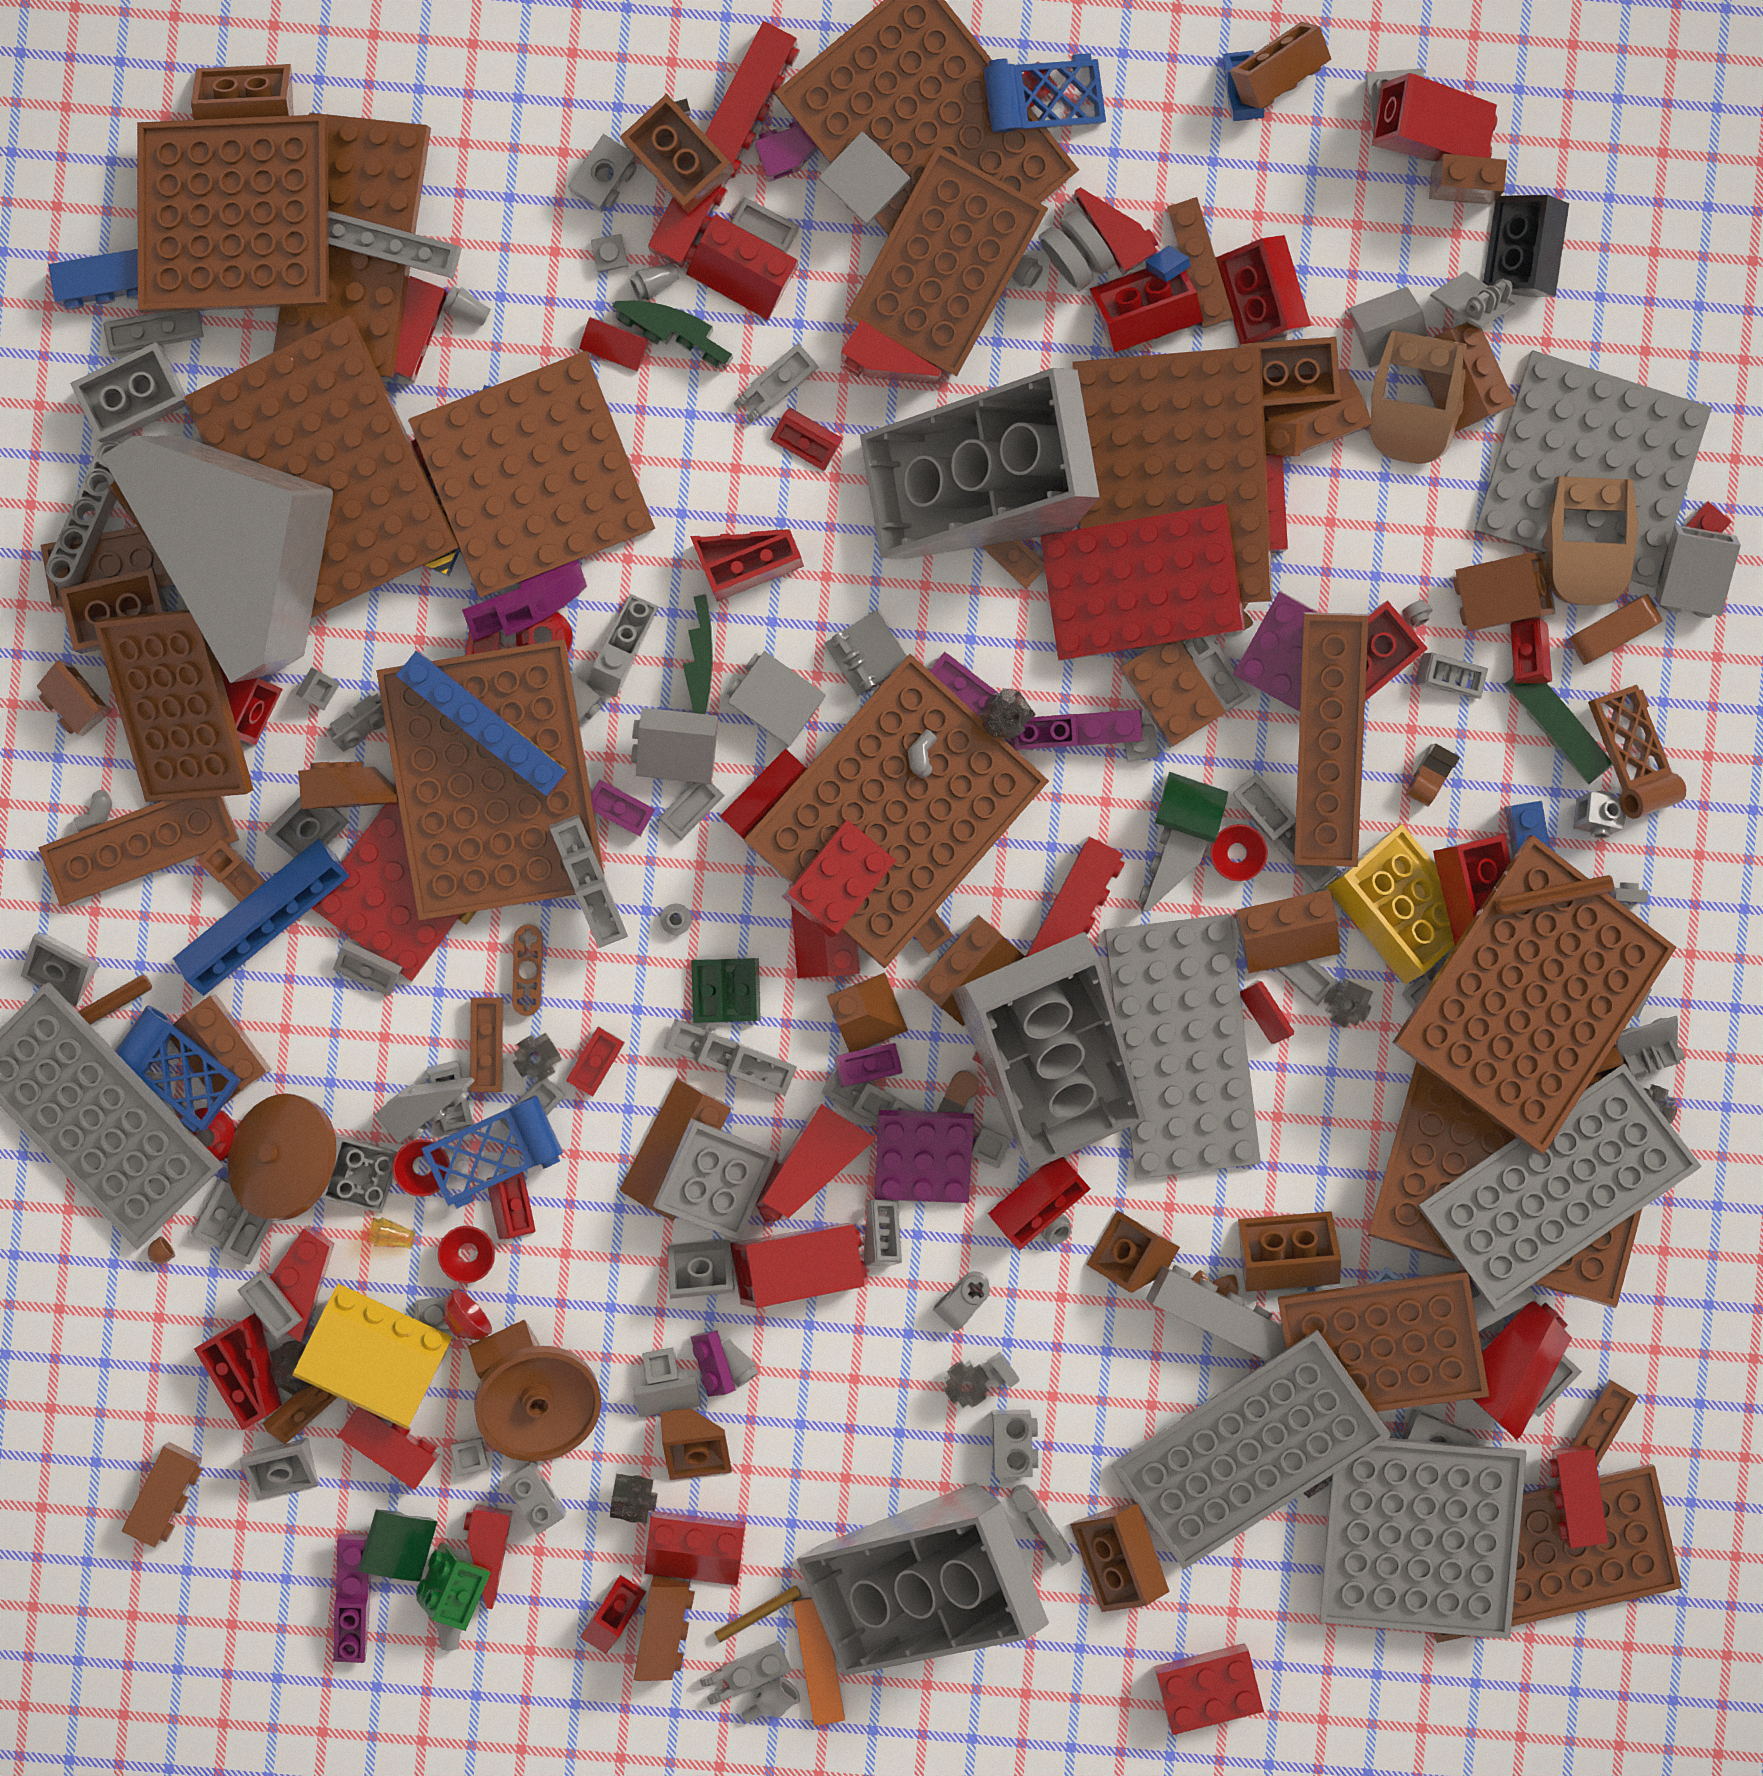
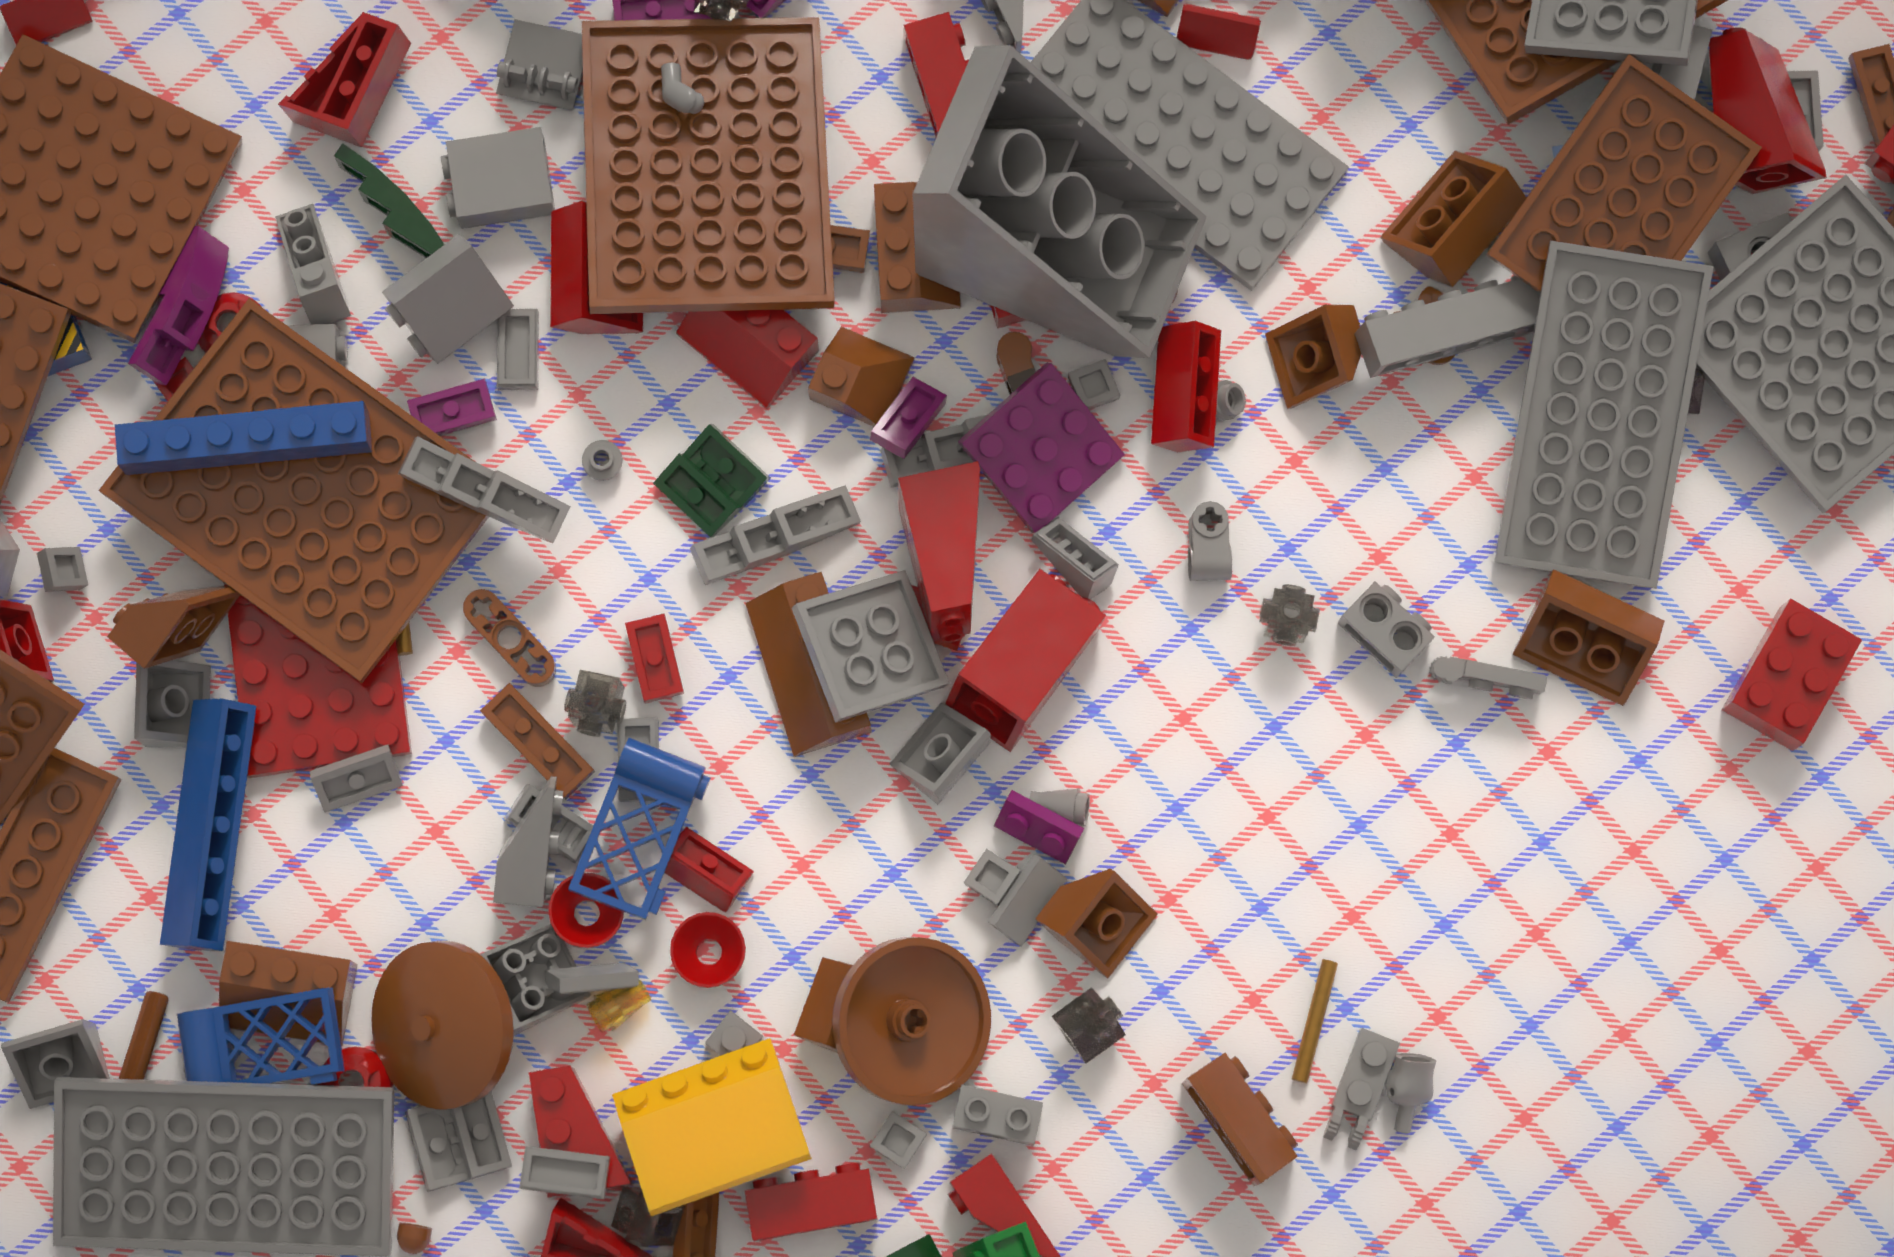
camera: 45 degrees left, 10 degrees down
dark orange slope [198,838,266,902] -> none
light grey hinge [326,693,385,752] -> none
red piece [443,1289,492,1340] -> none
red slope [580,1575,646,1654] -> none
red slope [644,1511,746,1586] -> none
red brick [782,820,897,937] -> none
orange tile [793,1597,845,1726] -> none
light grey slope [797,1483,1049,1676] -> none
light grey plate [990,1352,1020,1388] -> none
none -> light grey tile [546,962,639,995]

